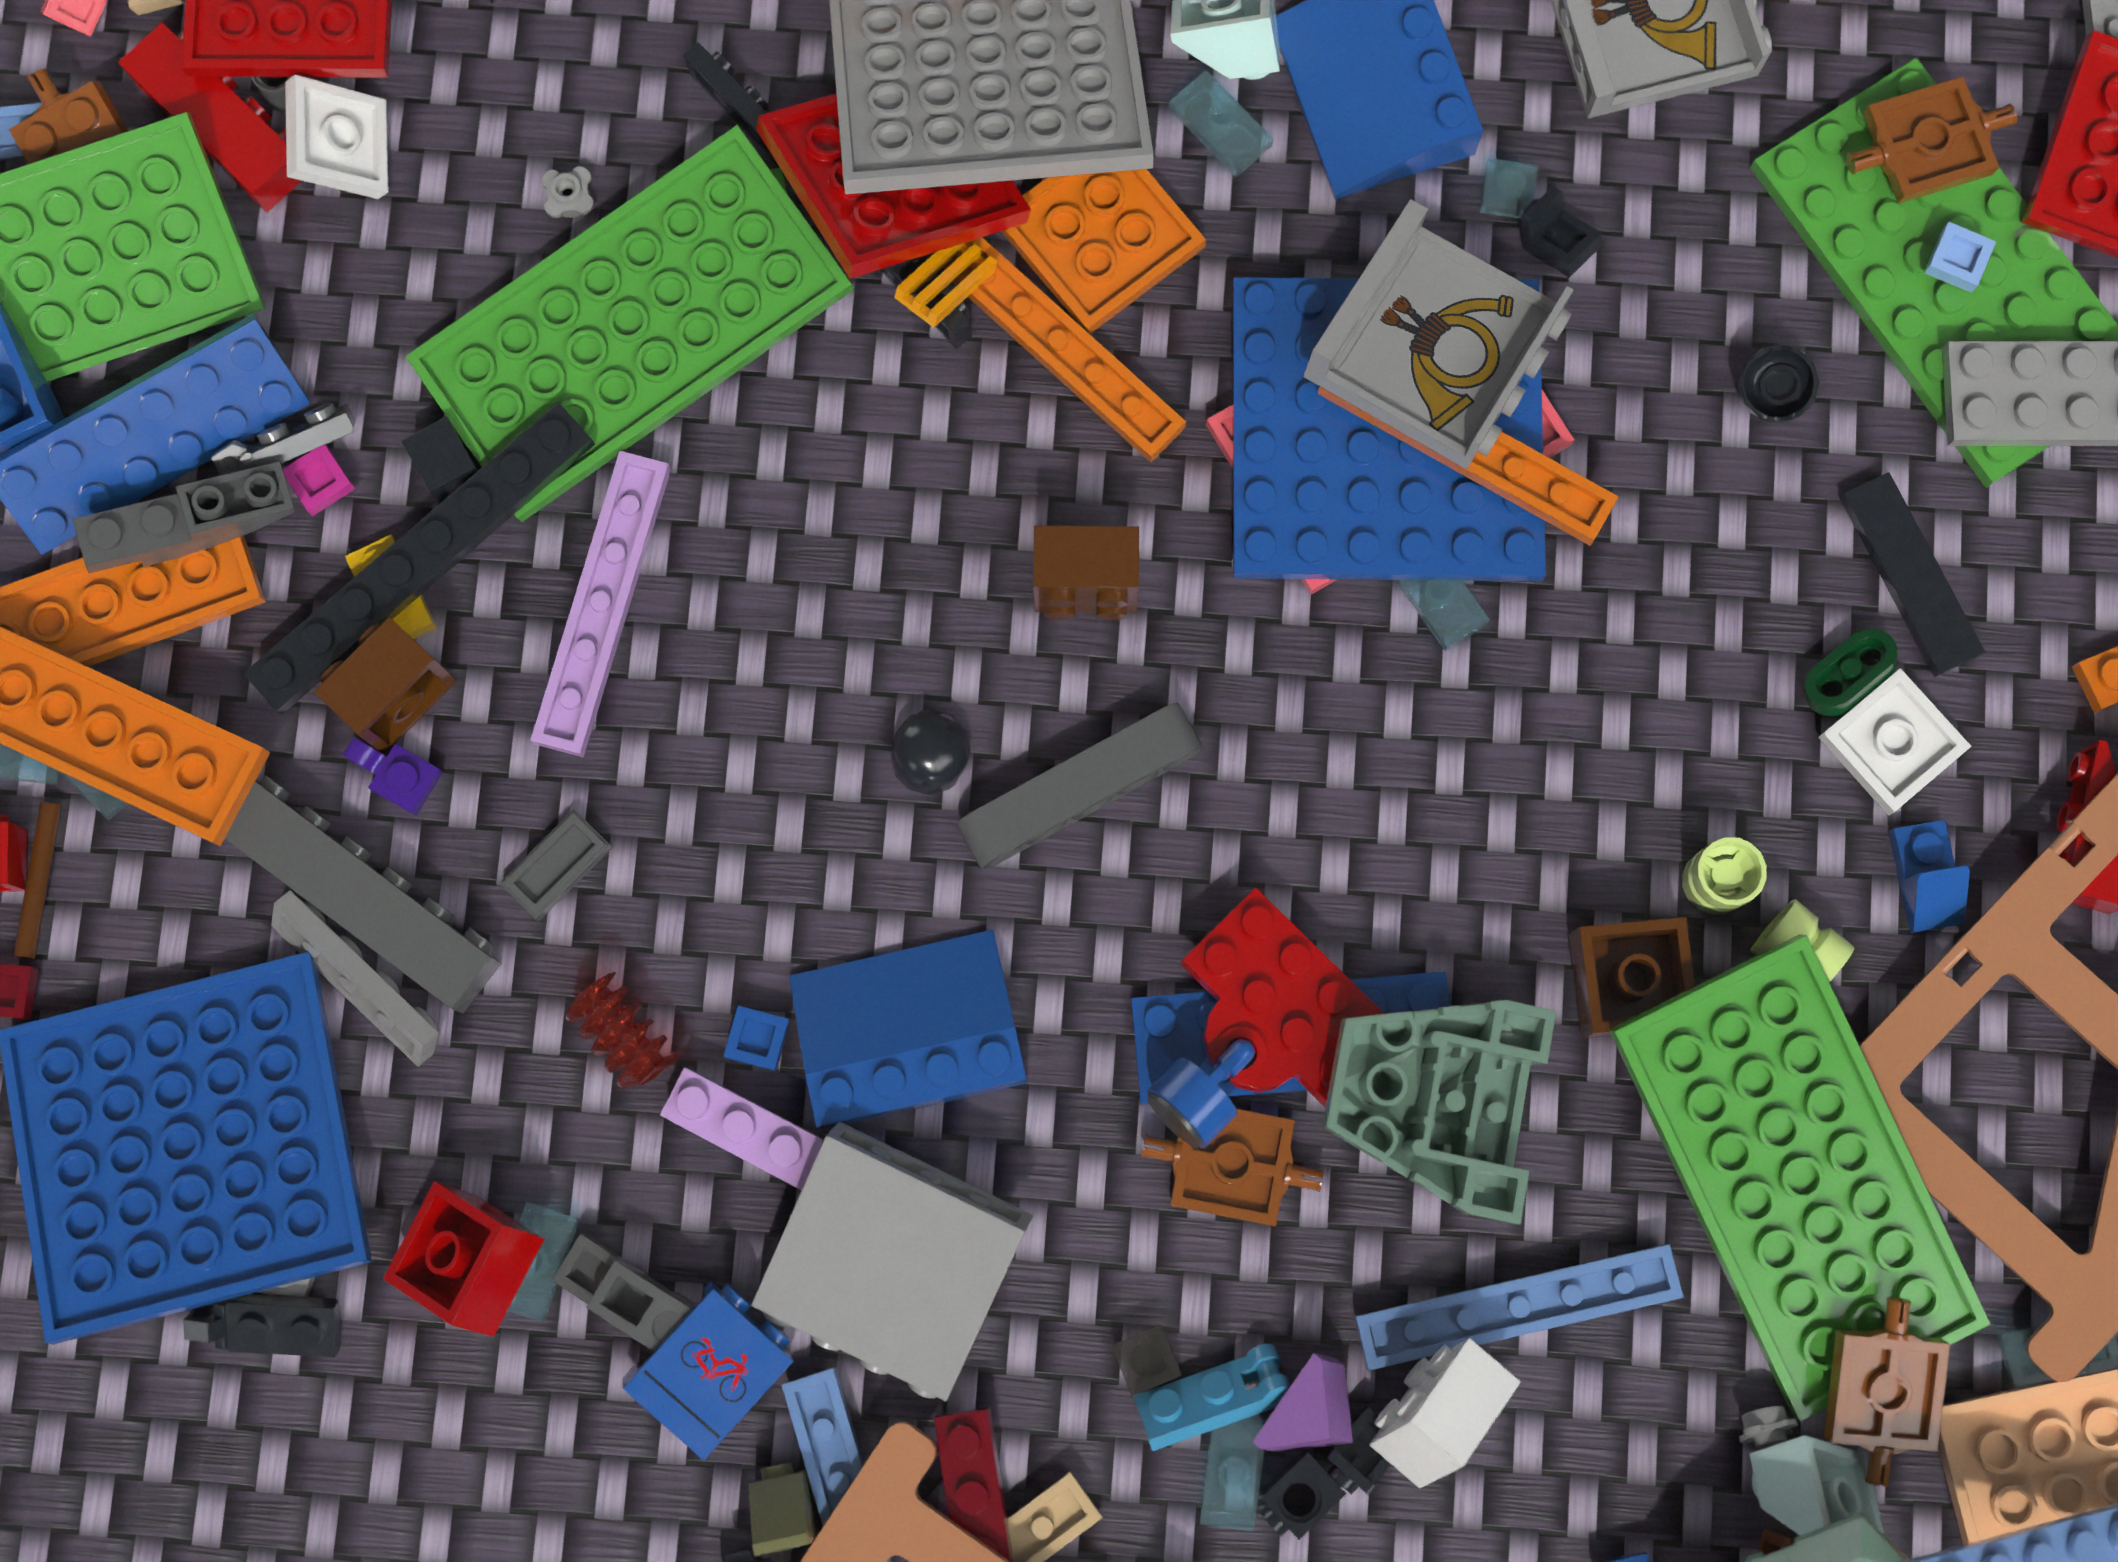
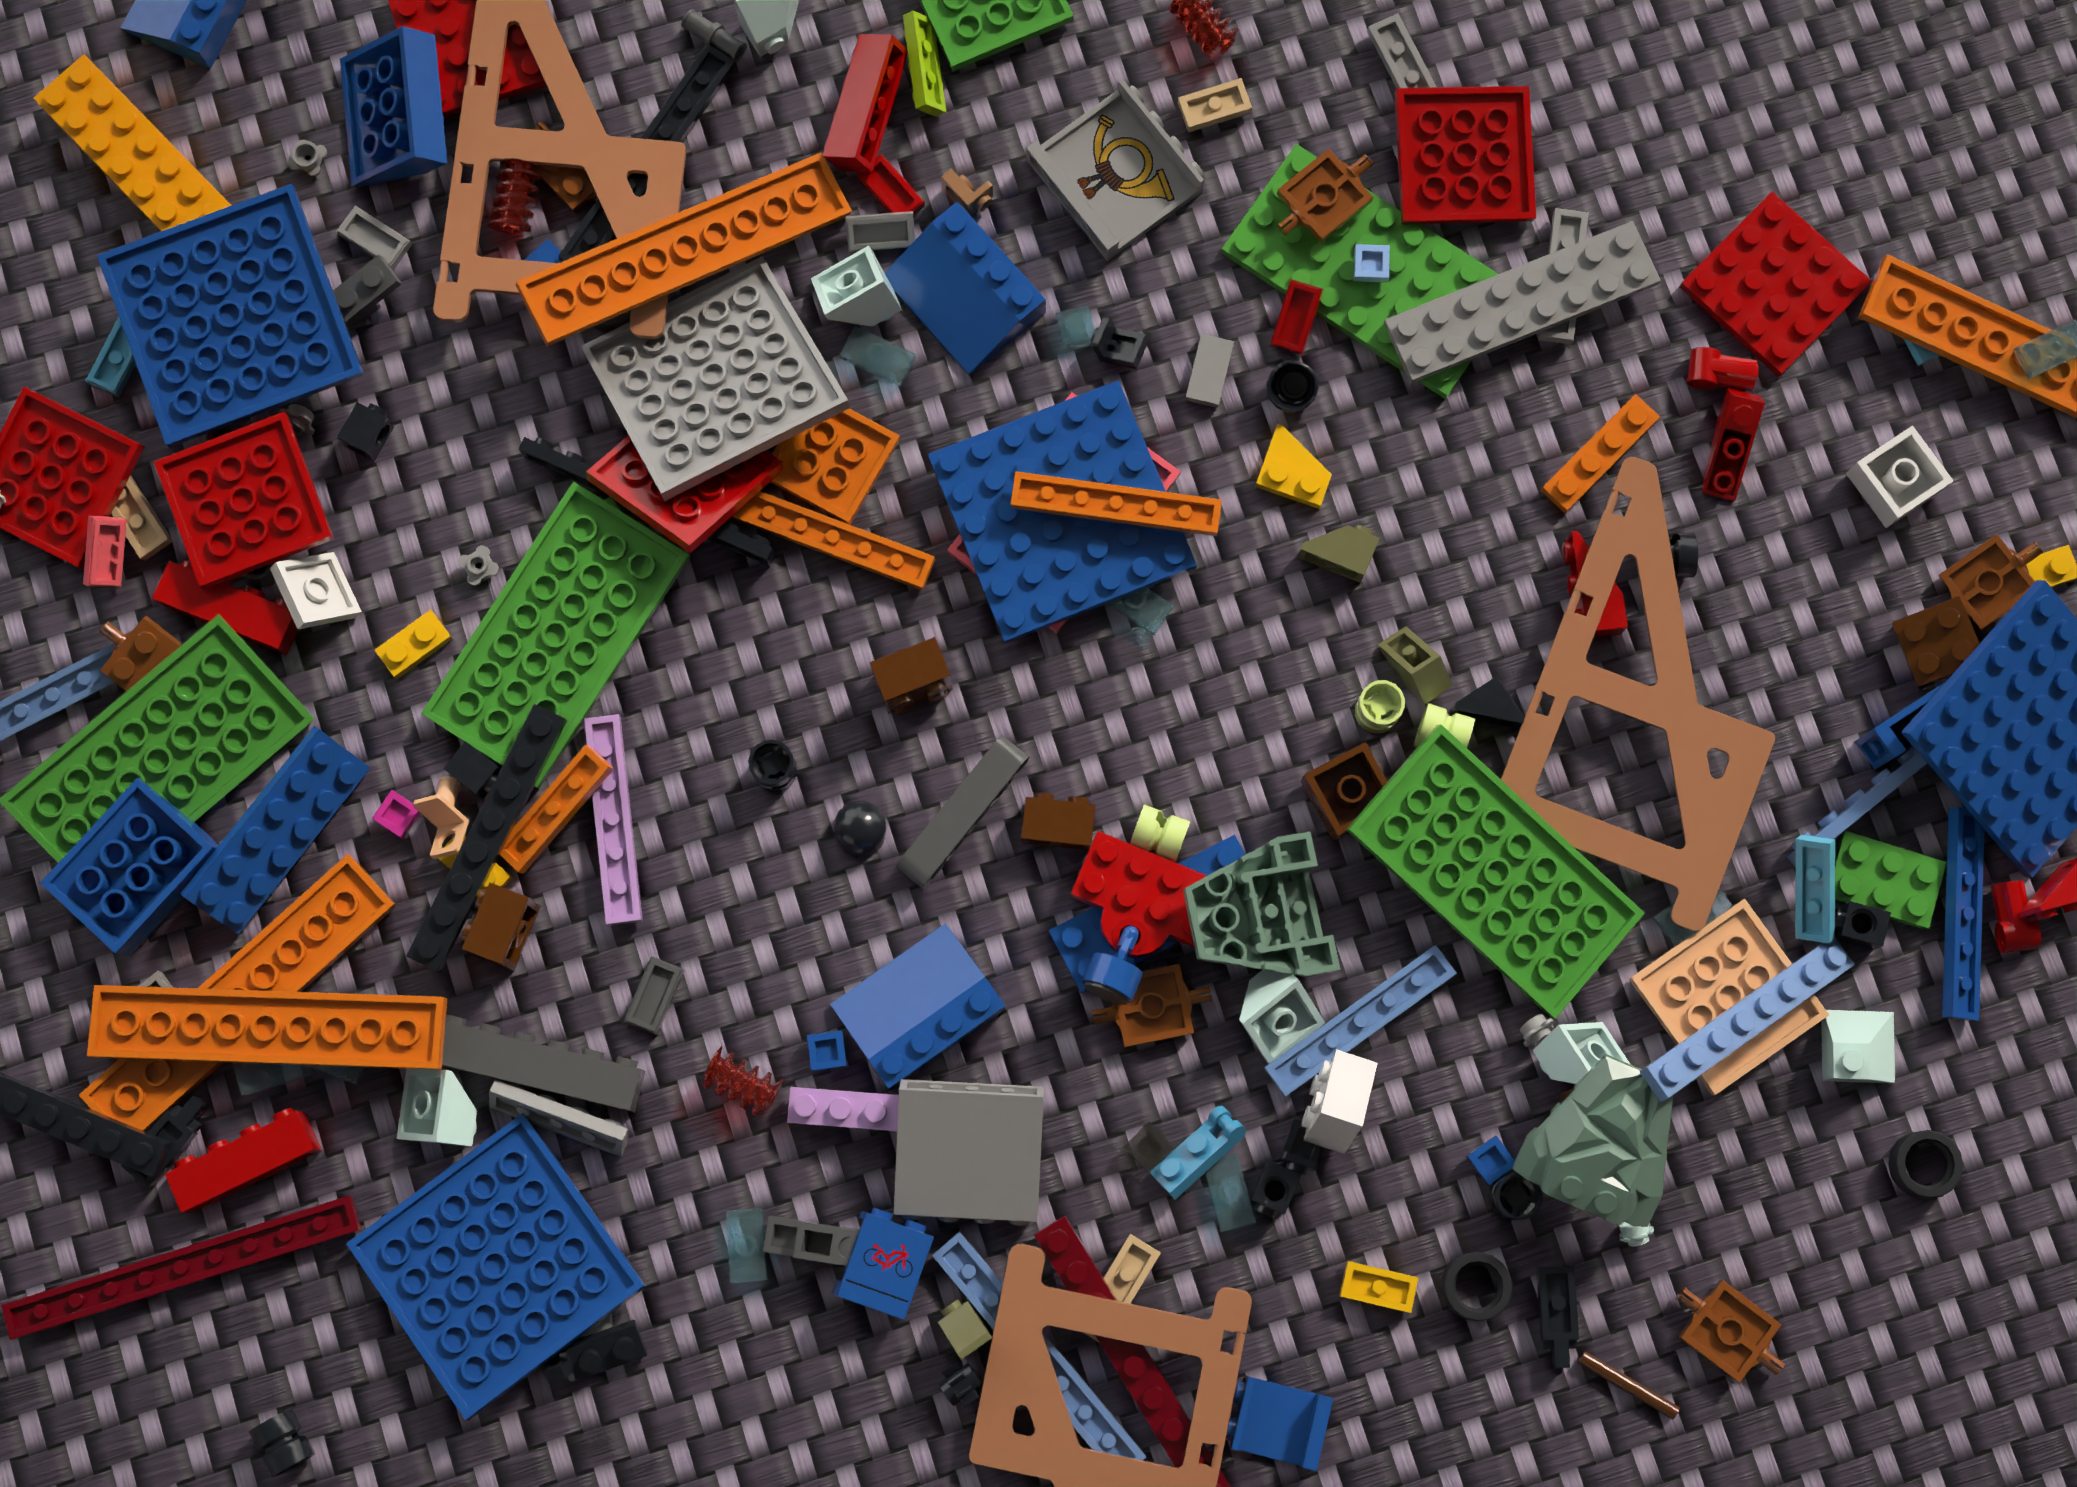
camera: 25 degrees left, 0 degrees up
reddish brown bar [13,802,62,959] -> none
dark grey slope [72,461,295,573] -> none
hinge [211,402,355,476] -> none
dark purple plate [342,737,443,816] -> none
red brick [383,1181,545,1337] -> none
light orange tile [894,243,998,328] -> none
medium lavender slope [1253,1353,1353,1453] -> none
light grey panel [1303,199,1574,469] -> none
dark green plate [1805,629,1897,716] -> none
white plate [1819,668,1971,816] -> none
plate [1824,1297,1950,1486] -> none
black tile [1839,472,1986,678] -> none
blue slope [1888,820,1970,933] -> none
none -> yellow plate [375,609,453,679]
none -> light aqua slope [397,1069,477,1146]
none -> light nougat bracket [413,776,469,859]
none -> orange plate [500,744,614,874]
none -> black wheel [748,740,798,792]
none -> reddish brown brick [1021,793,1096,851]
none -> yellowish green wheel [1130,805,1190,862]
none -> light grey tile [1185,334,1234,408]
none -> light aqua slope [1239,970,1325,1064]
none -> yellow wing [1255,424,1332,509]
none -> red tile [1270,279,1324,355]
none -> olive slope [1297,525,1380,583]
none -> olive slope [1378,626,1453,705]
none -> black slope [1450,676,1524,730]

